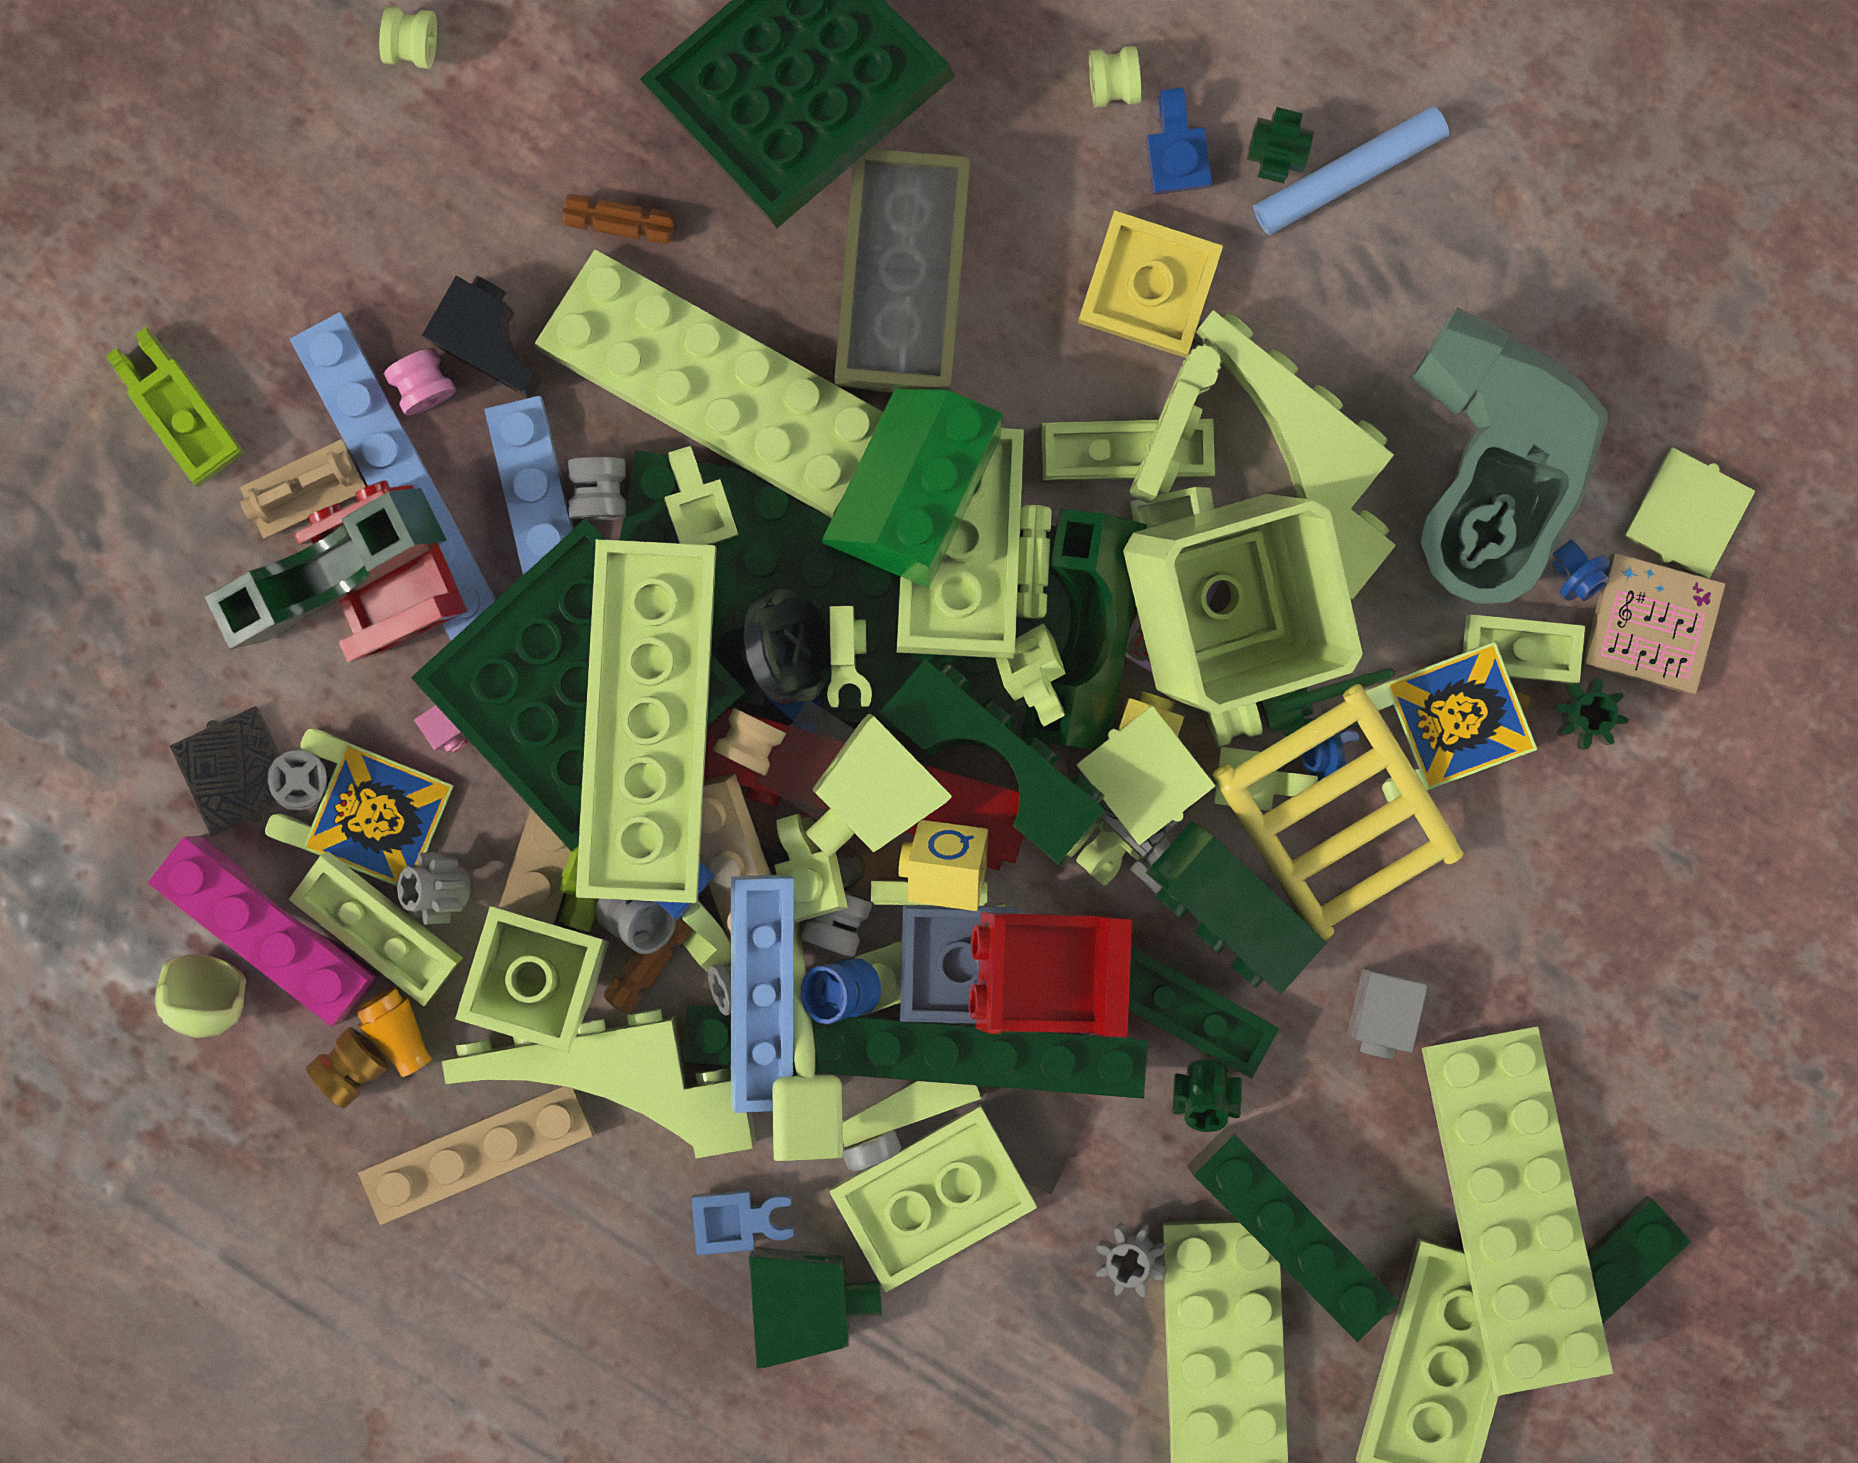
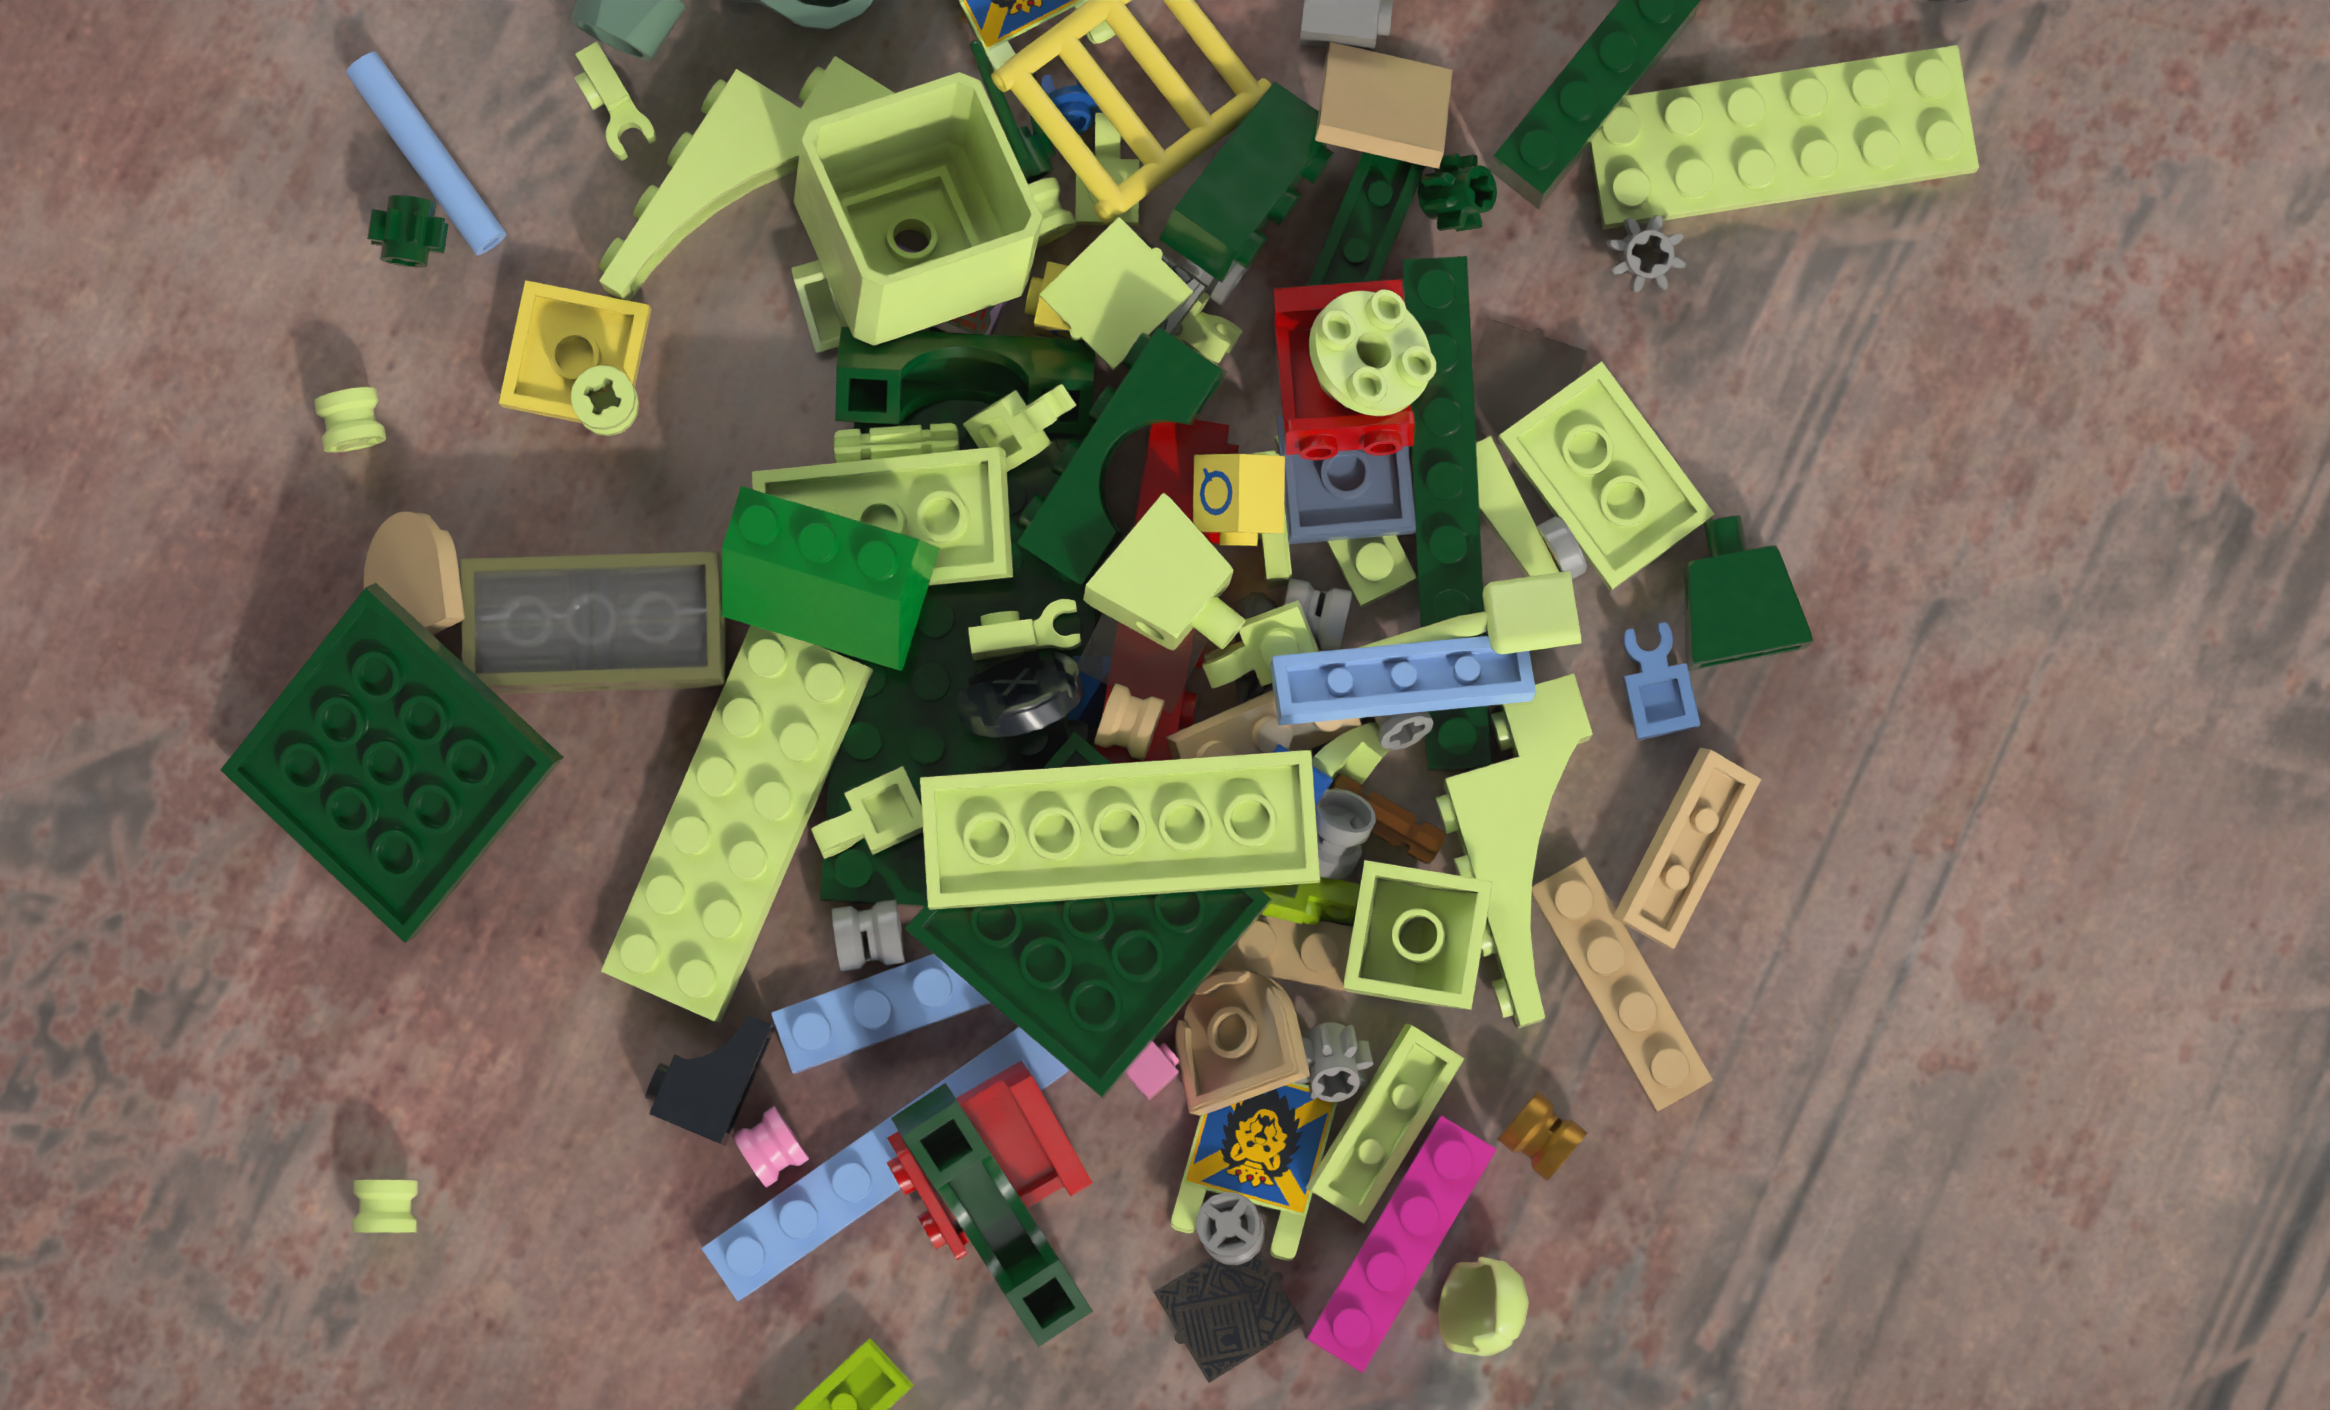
camera: 90 degrees left, 5 degrees down
tan hinge [239,438,366,539] -> none
light orange cone [355,987,432,1077] -> none
dark orange axle [562,194,675,245] -> none
blue wheel [800,958,881,1024] -> none
yellowish green tile [1041,419,1215,482] -> none
yellowish green hinge [1129,344,1222,503] -> none
blue plate [1146,87,1212,195] -> none
none -> tan tile [364,512,465,635]
none -> yellowish green wheel [571,365,640,436]
none -> yellowish green plate [574,41,656,161]
none -> tan tile [1175,969,1310,1116]
none -> yellowish green plate [1309,290,1436,416]
none -> tan tile [1315,42,1453,169]
none -> tan plate [1613,748,1761,949]

